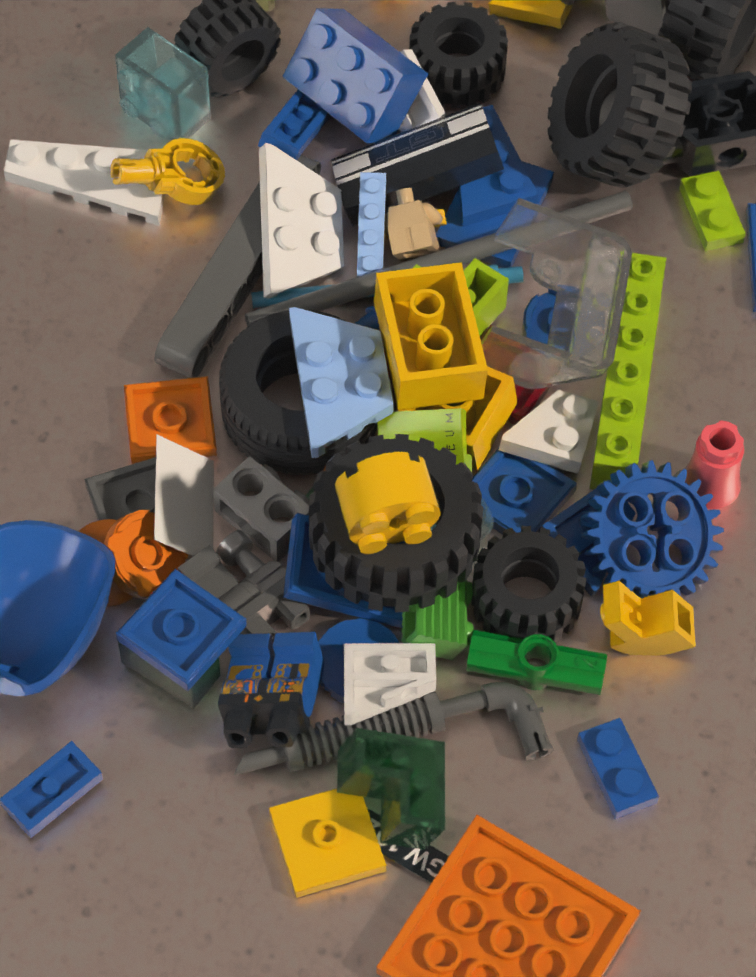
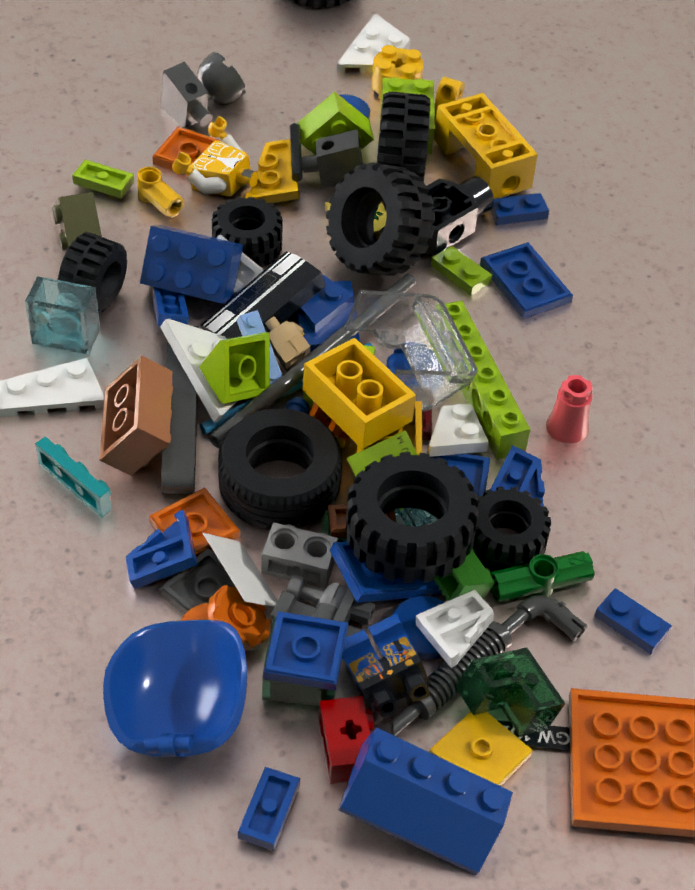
camera: 30 degrees left, 10 degrees down
yellow pin [110,138,225,205] -> none
light blue wing [289,307,393,458] -> none
yellow brick [335,452,440,554] -> none
blue gear [581,460,724,598] -> none
yellow brick [600,581,696,656] -> none
none -> teal plate [35,437,112,518]
none -> nougat brick [99,355,173,476]
none -> blue wing [125,510,198,589]
none -> lime slope [199,332,270,404]
none -> red brick [318,695,374,784]
none -> blue slope [338,727,513,875]

